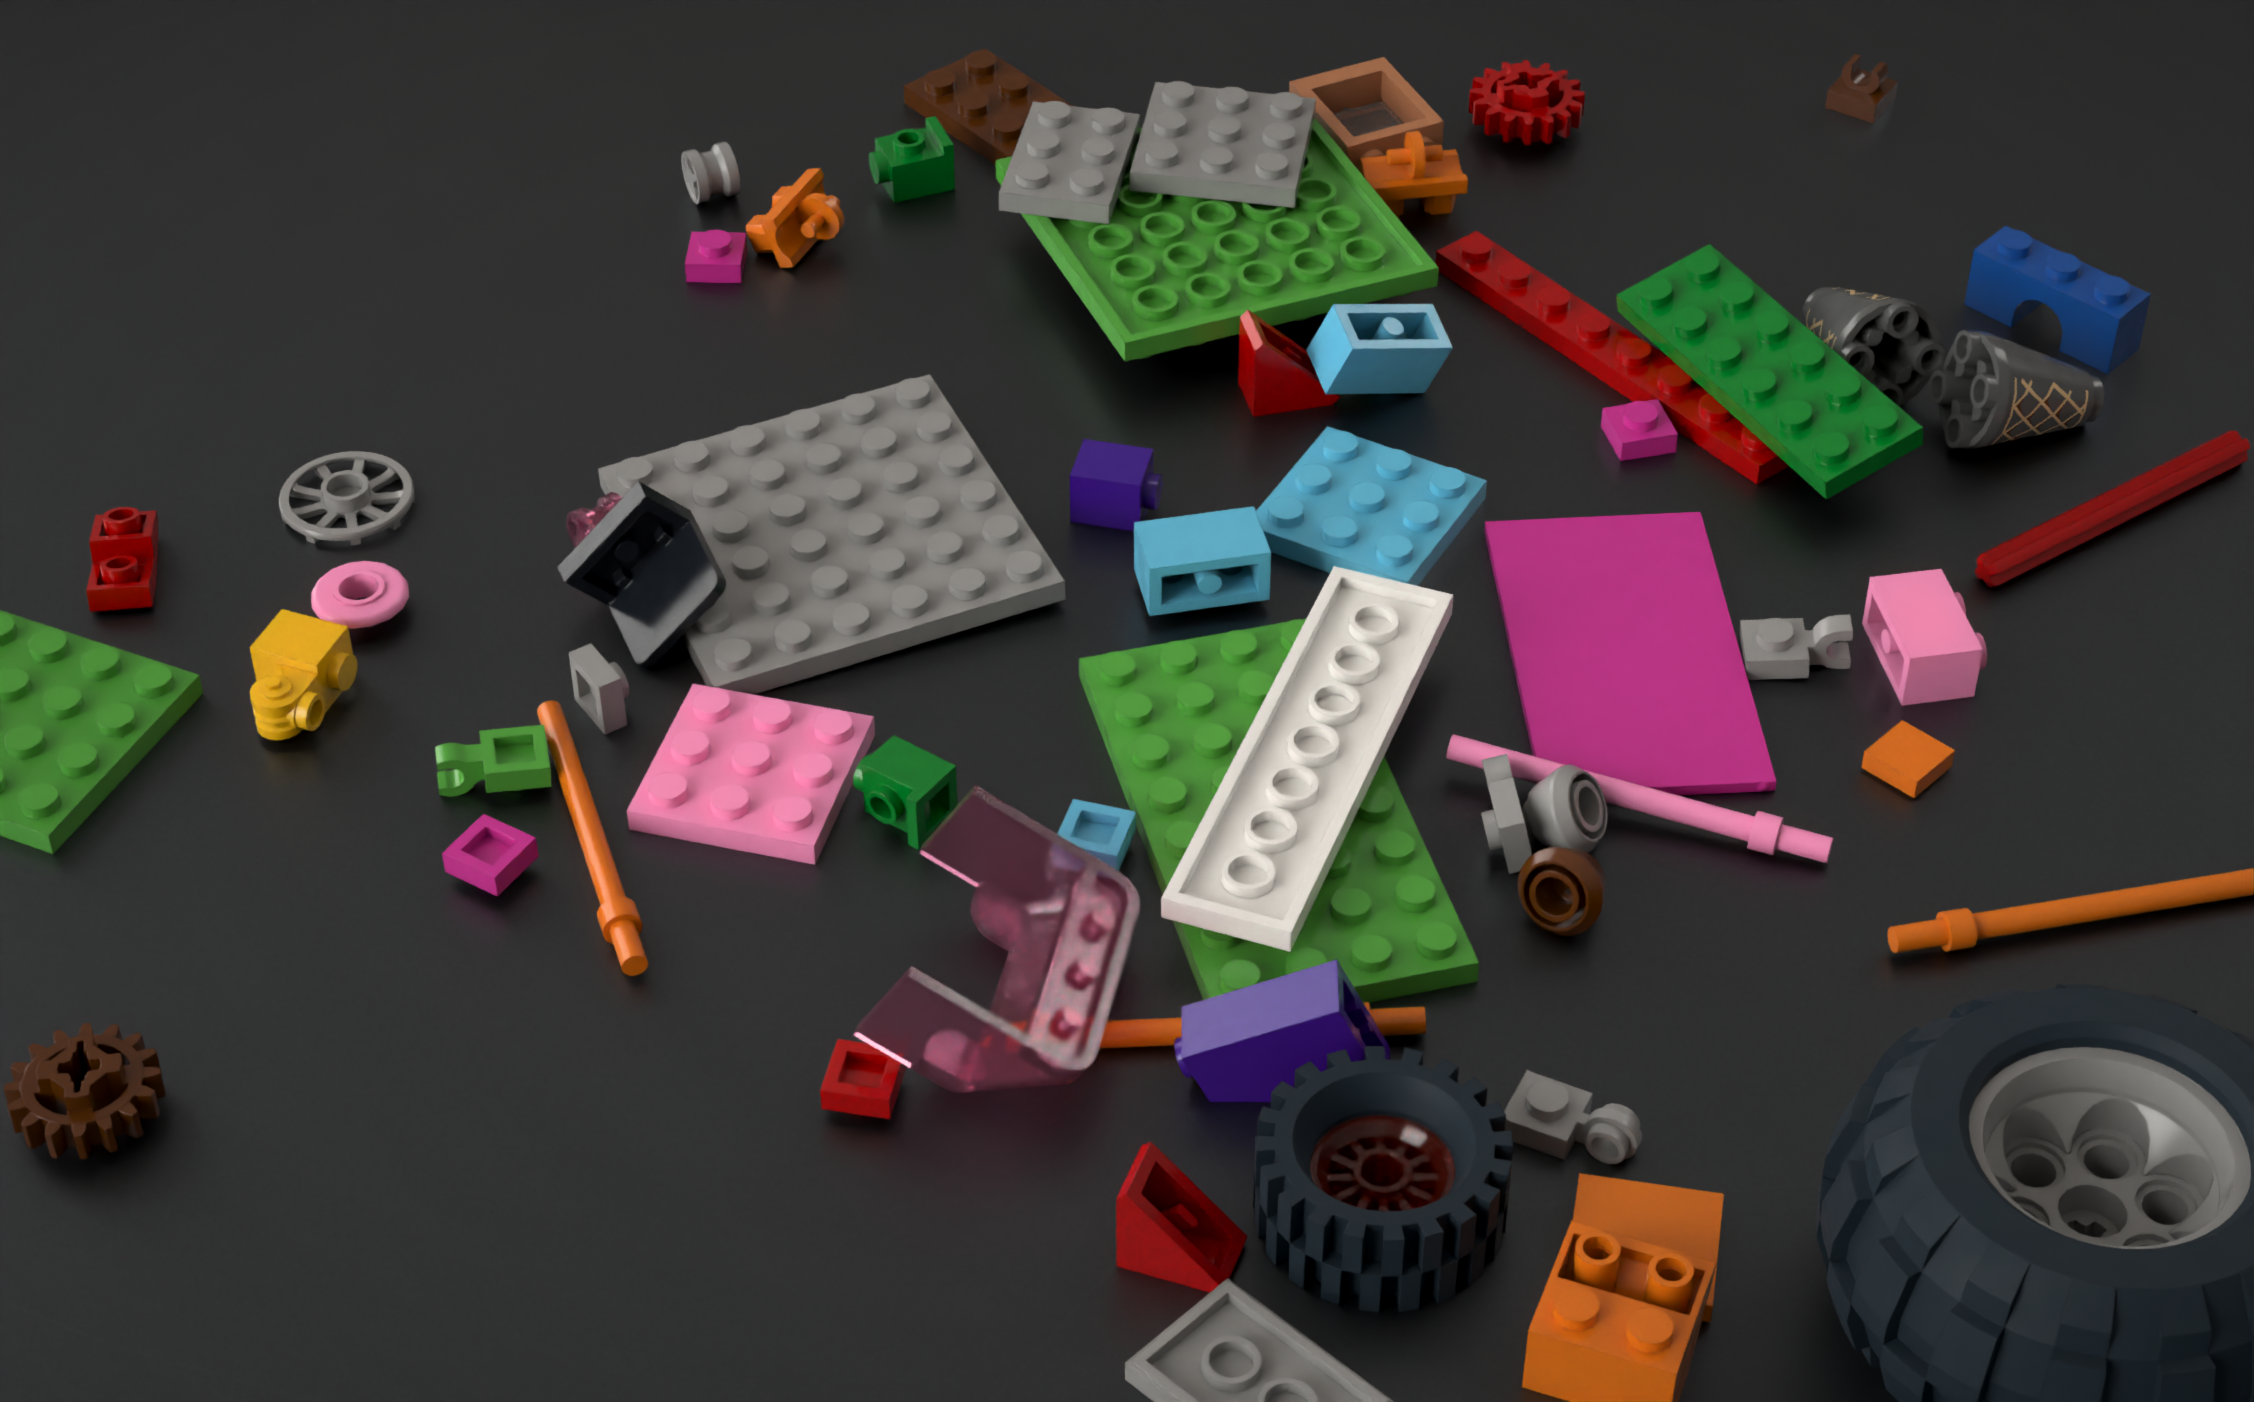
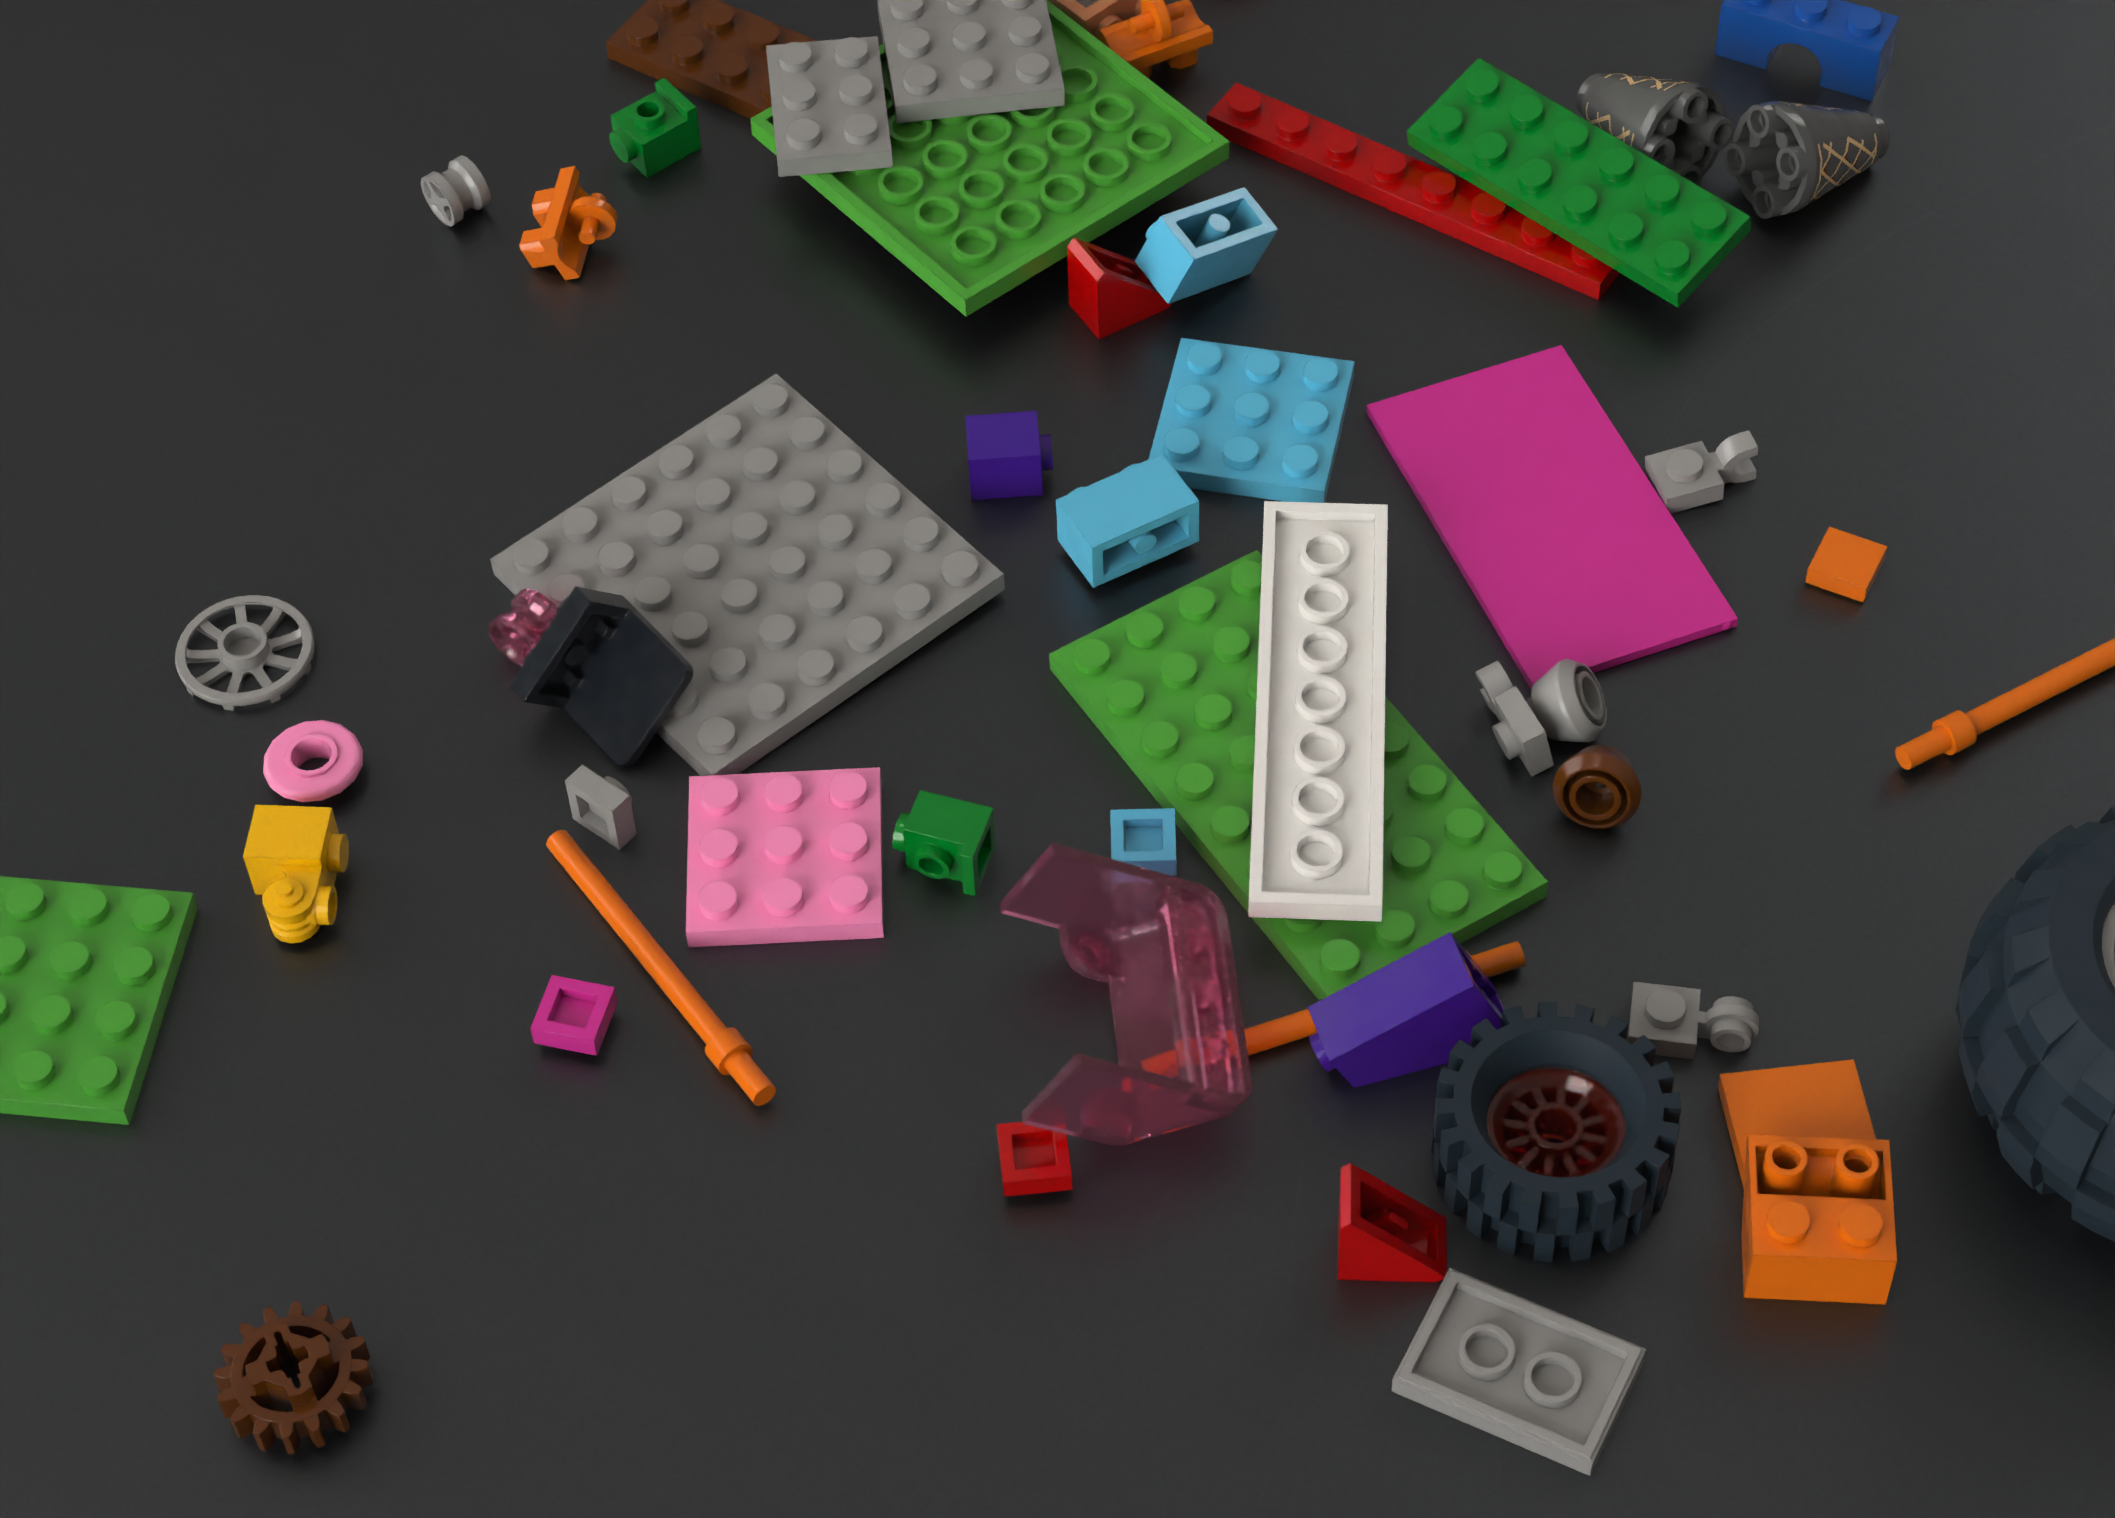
camera: 15 degrees left, 10 degrees up
red slope [86,507,158,612] -> none
bright green plate [435,725,552,797] -> none
dark pink plate [685,229,748,283] -> none
bright pink bar [1446,734,1834,863] -> none
dark pink plate [1601,399,1678,462] -> none
bright pink brick [1862,569,1987,706] -> none
red axle [1974,430,2251,587] -> none

